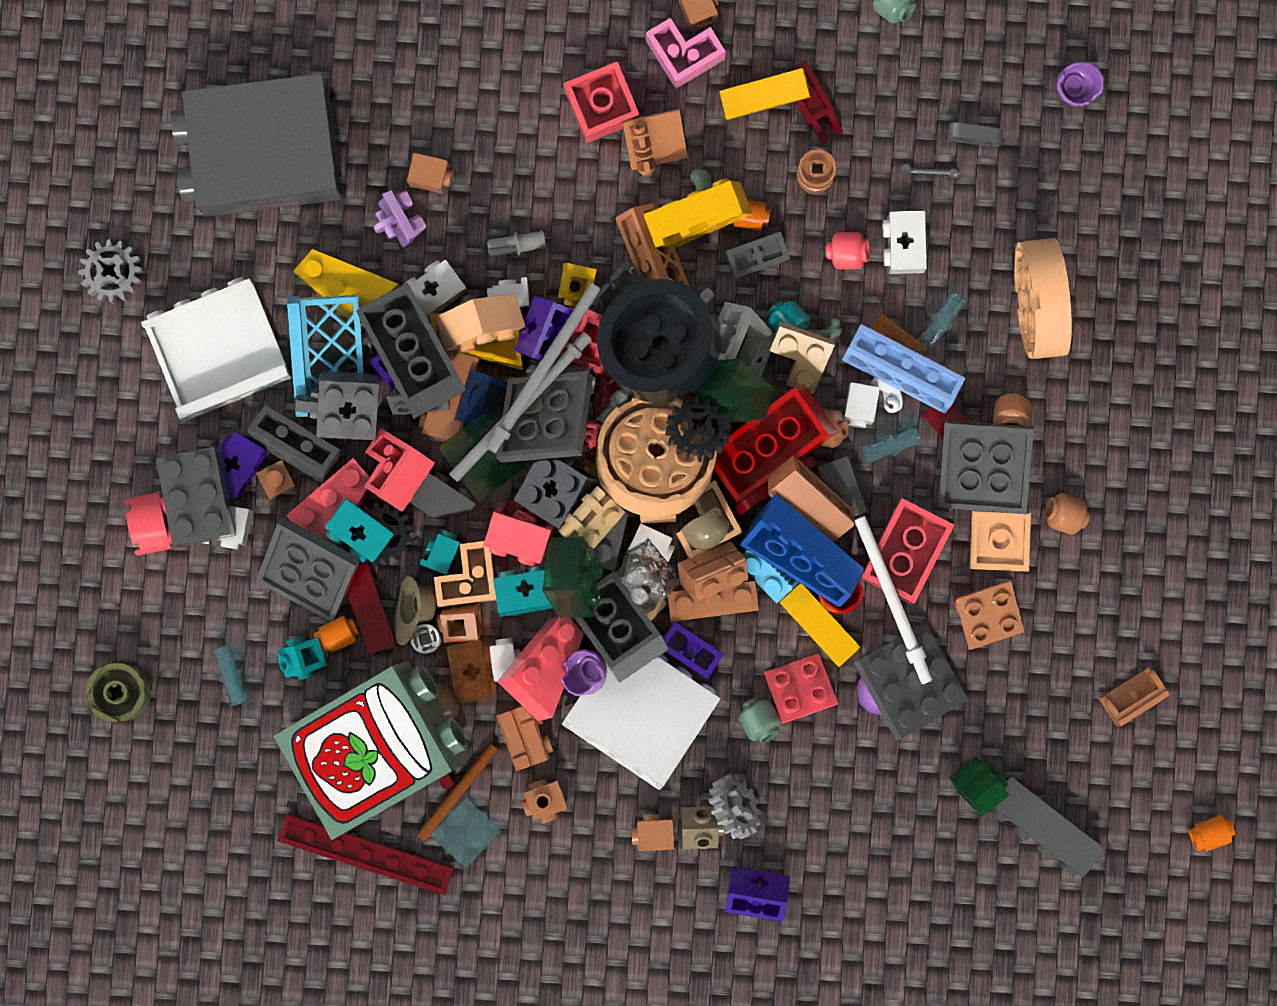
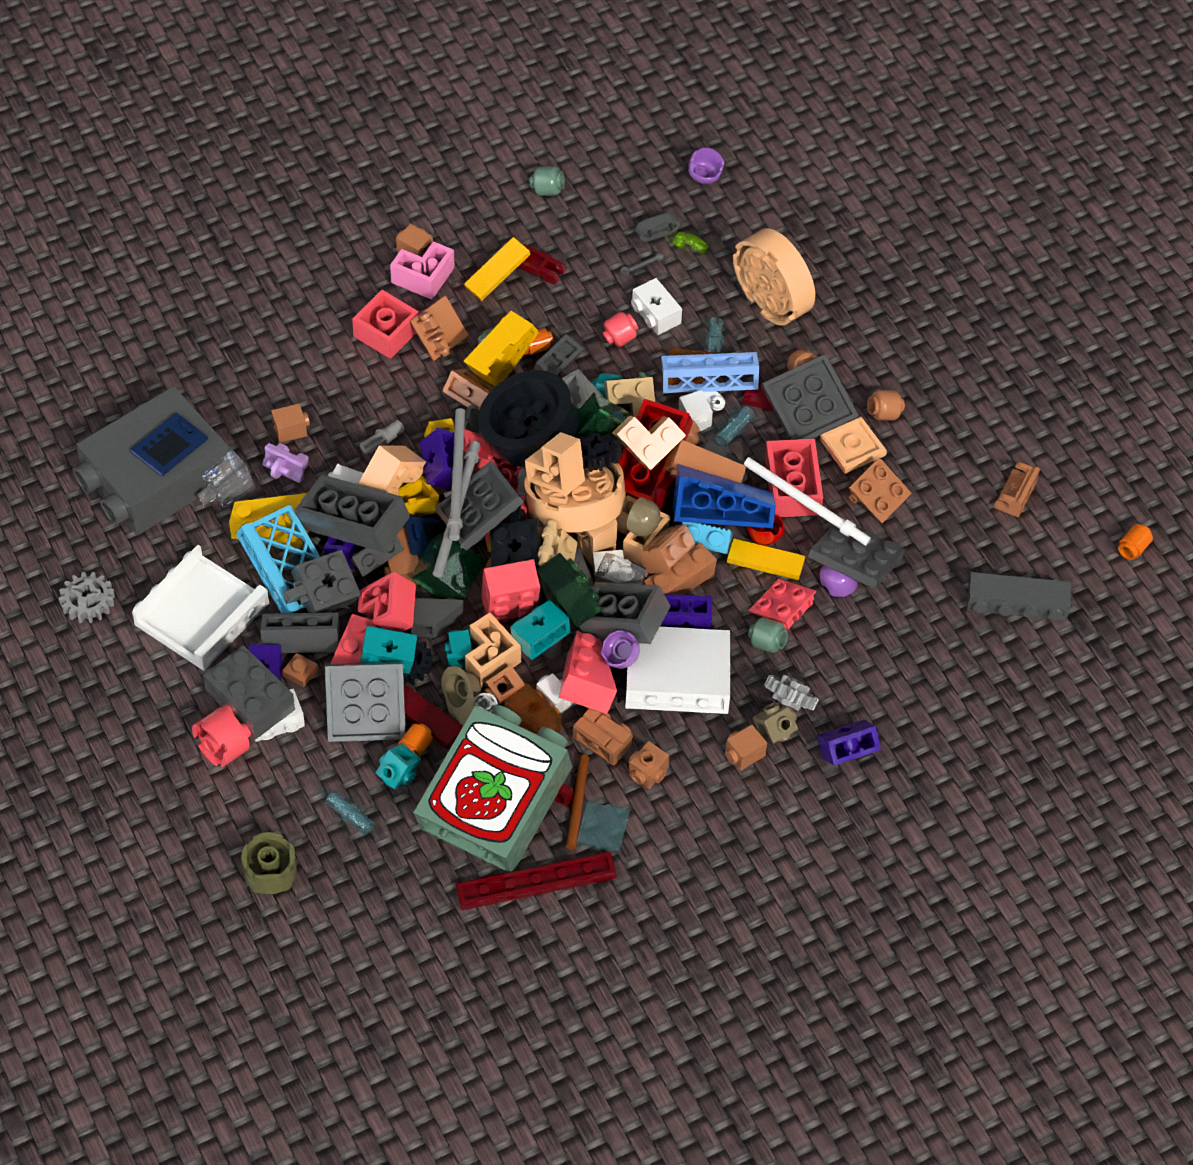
camera: 35 degrees left, 30 degrees down
nougat wheel [796,149,837,194] -> none
dark green brick [948,756,1009,817] -> none
none -> dark blue container [130,412,208,477]
none -> clear torso [196,449,256,507]
none -> light nougat brick [525,432,585,496]
none -> light nougat brick [612,416,686,470]
none -> clear neon green arm [673,232,708,254]

